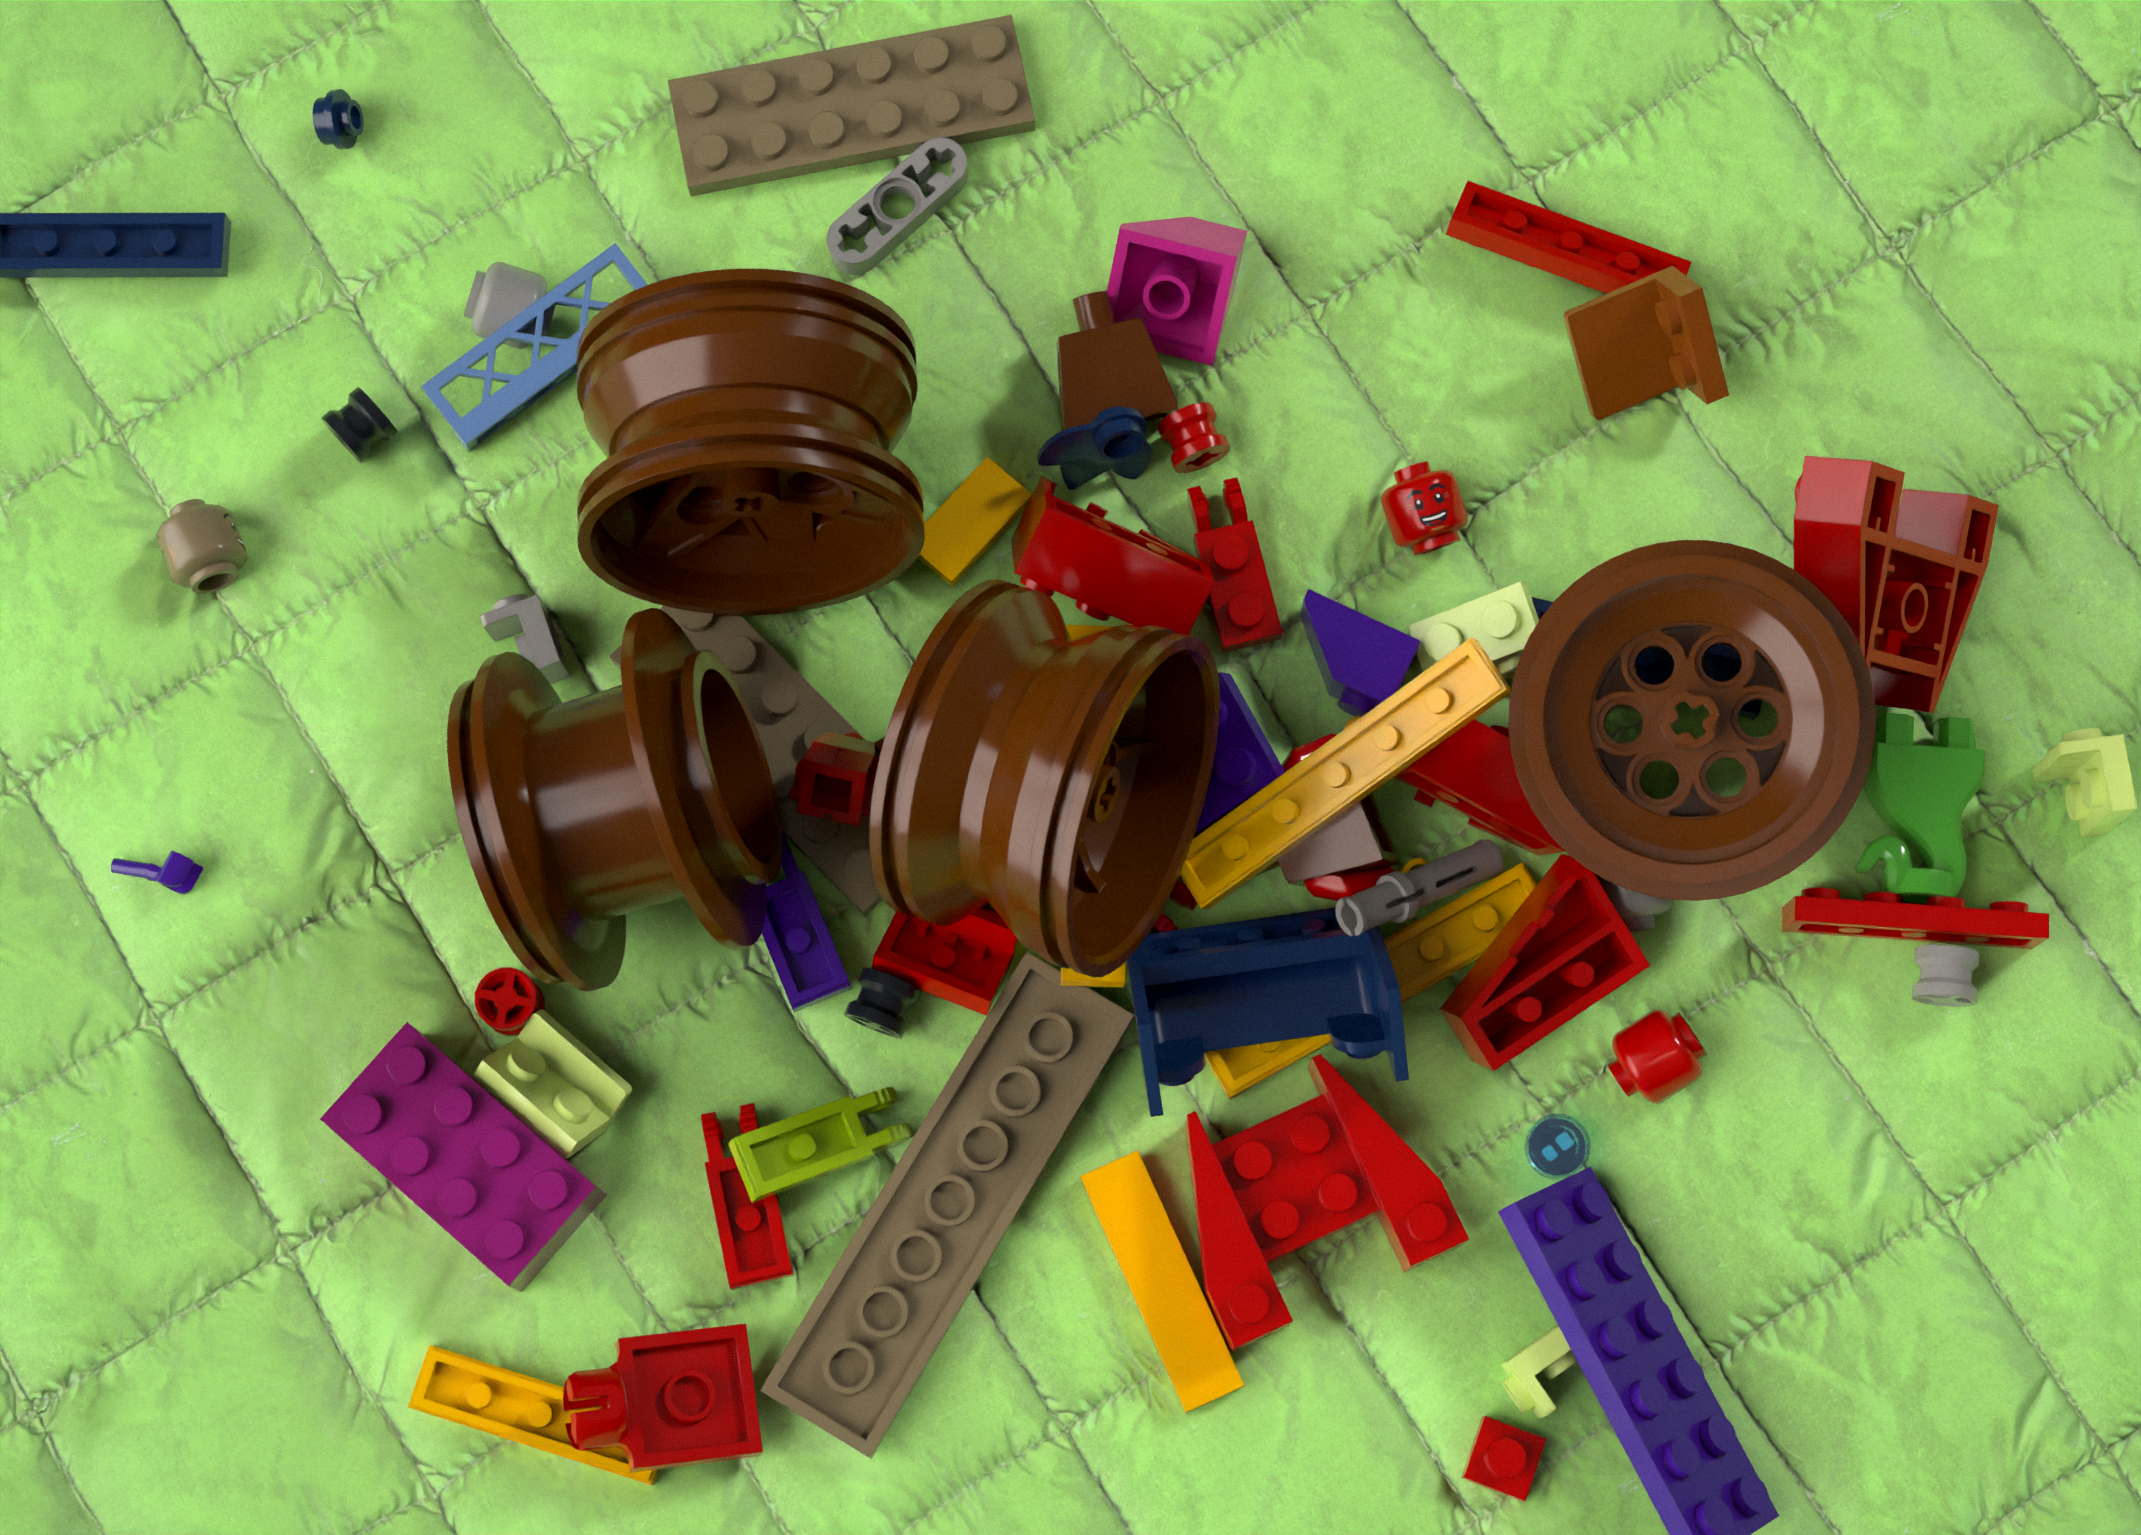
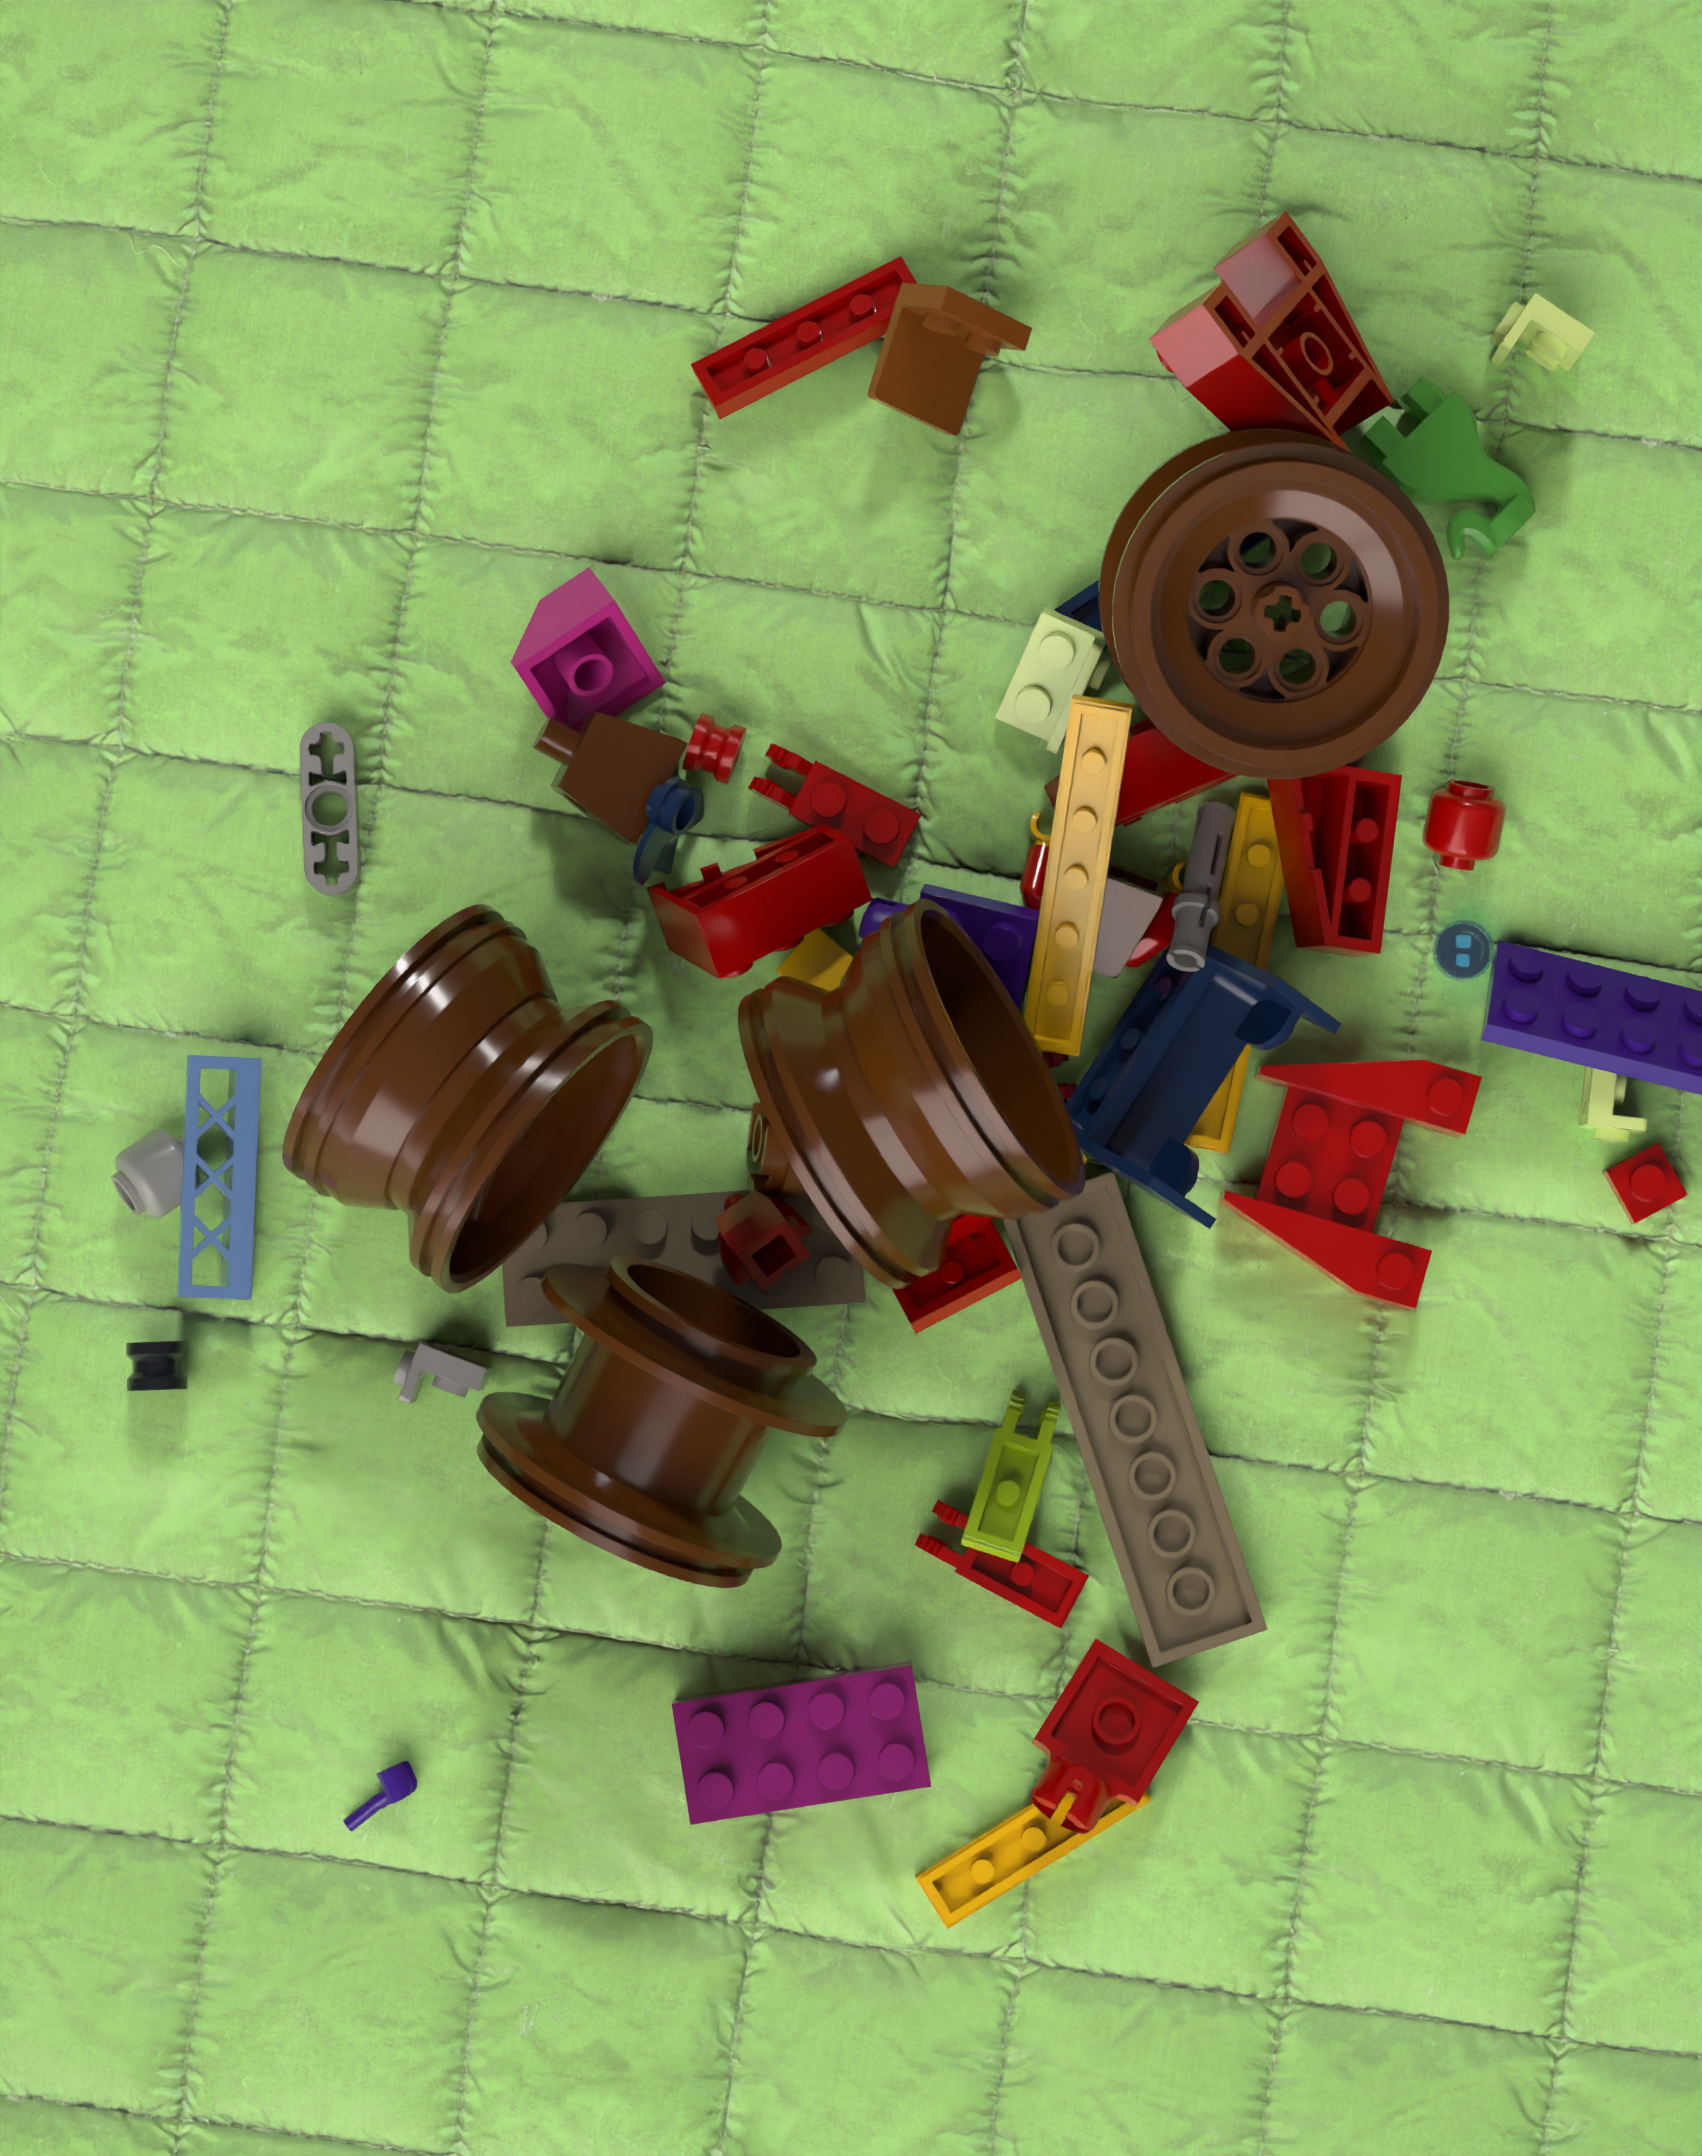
camera: 50 degrees left, 10 degrees up
dark tan head [156,499,247,594] -> none
yellowish green bracket [472,1009,632,1159] -> none
red wheel [474,967,545,1036] -> none
dark tan plate [668,15,1035,196] -> none
dark purple hinge [762,832,852,1013] -> none
black wheel [844,968,921,1038] -> none
yellow tile [918,457,1032,587] -> none
yellow tile [1080,1150,1245,1413] -> none
dark purple slope [1300,589,1421,717] -> none
red head [1381,461,1468,556] -> none
red plate [1782,888,2049,949] -> none
light grey wheel [1912,945,1980,1007] -> none

